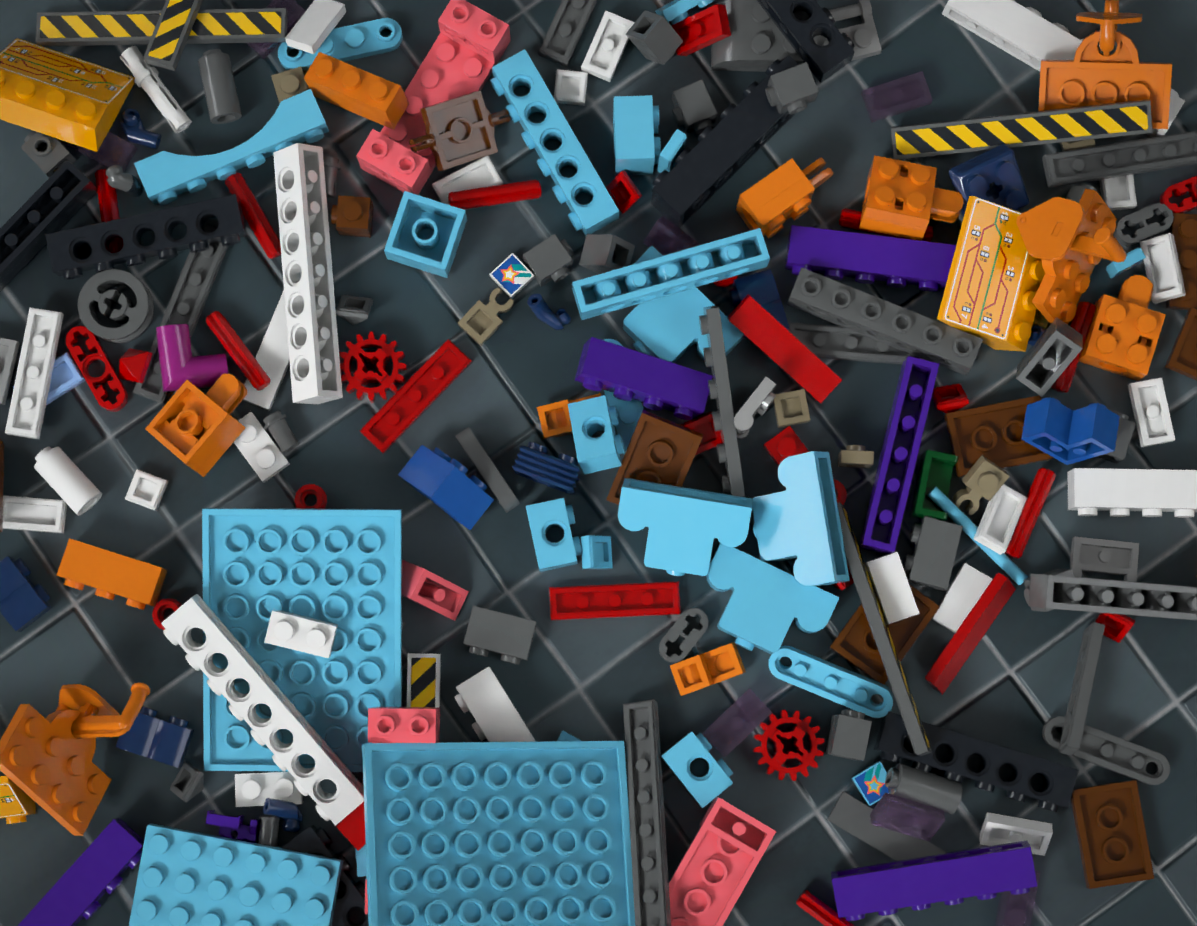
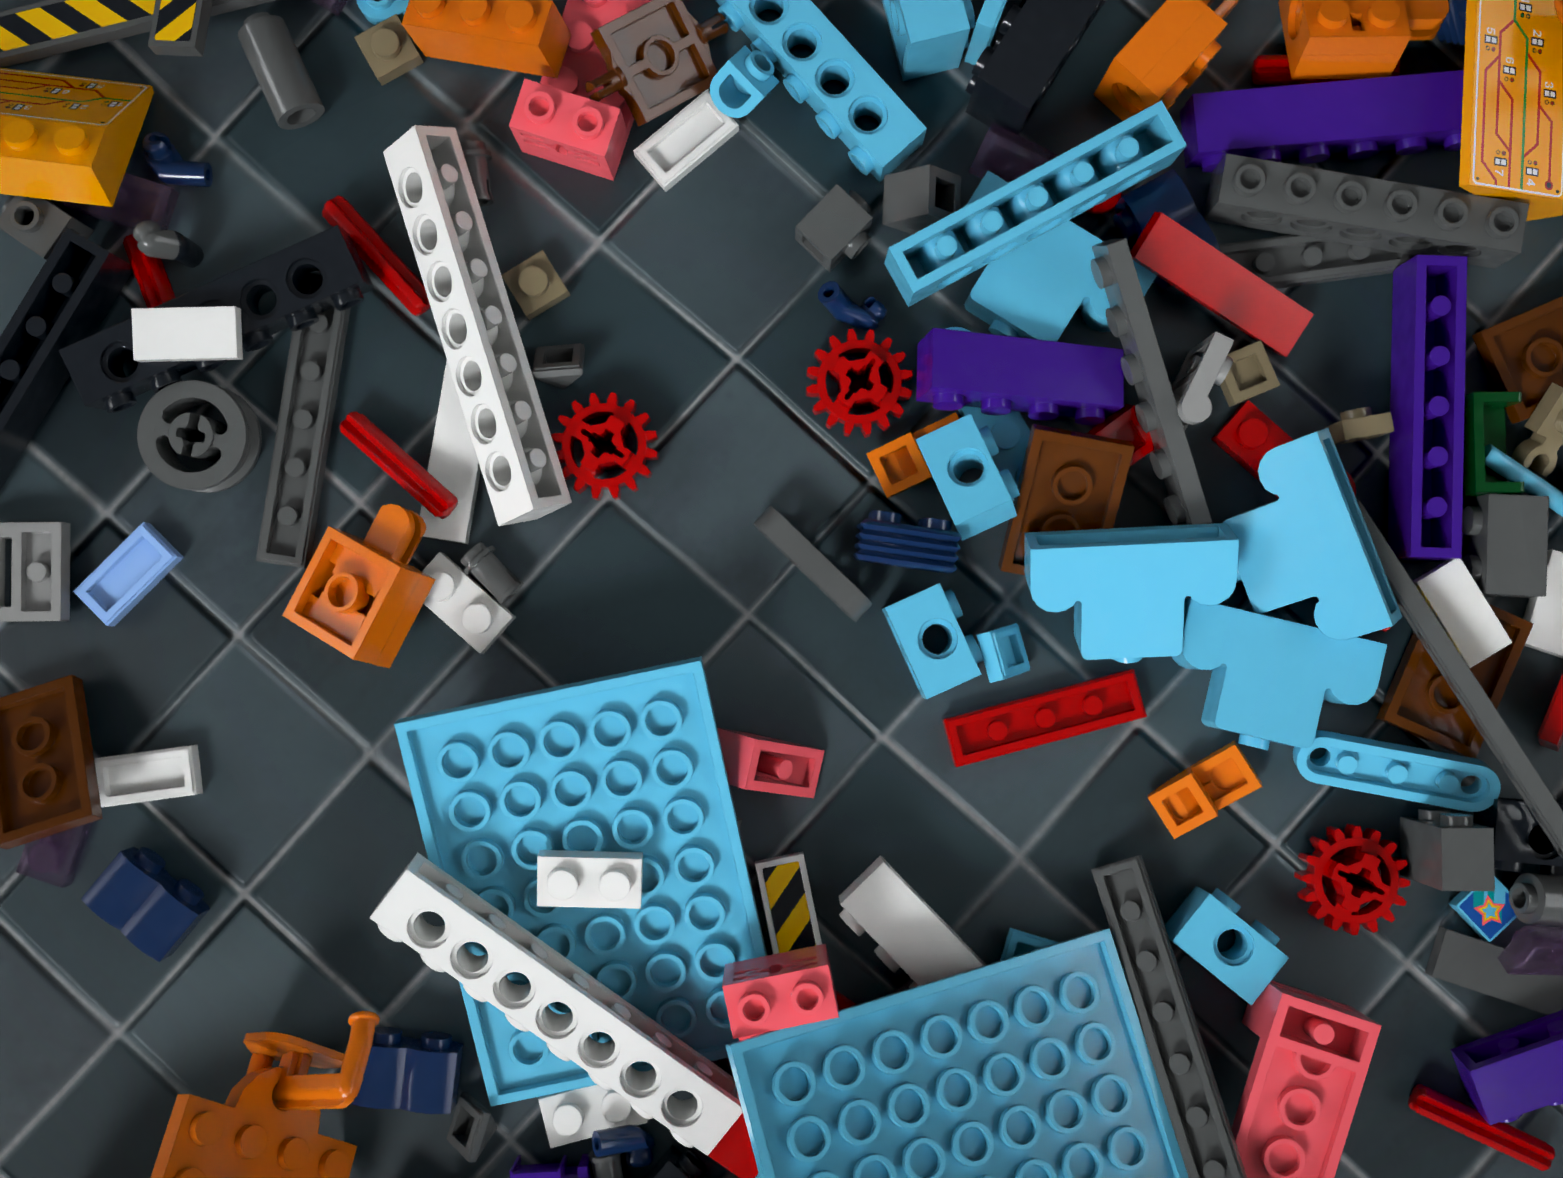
camera: 10 degrees left, 5 degrees up
white tile [5,308,64,439] -> none
white brick [34,446,102,516] -> none
orange brick [56,538,168,610] -> none
red beam [66,326,128,412] -> none
red slope [119,348,153,384] -> none
white pin [120,46,192,133] -> none
white tile [125,469,169,511] -> none
medium azure arch [134,89,329,205] -> none
red plate [152,598,182,630] -> none
magenta brick [156,324,228,392] -> none
red plate [294,484,327,509] -> none
reddish brown brick [331,195,374,238] -> none
red tile [360,339,472,454] -> none
medium azure brick [384,191,467,278] -> none
blue brick [398,445,494,530] -> none
red axle [448,179,542,210] -> none
dark tan plate [458,287,514,346] -> none
dark grey brick [463,606,537,665] -> none
tile [489,253,535,299] -> none
red slope [606,170,642,214] -> none
dark grey beam [659,608,709,663] -> none
clear purple plate [702,689,772,758] -> none
red slope [932,383,969,413] -> none
none -> white tile [131,306,243,362]
none -> dark tan plate [501,250,571,321]
none -> medium azure plate [710,45,780,118]
none -> red gear [806,329,913,438]

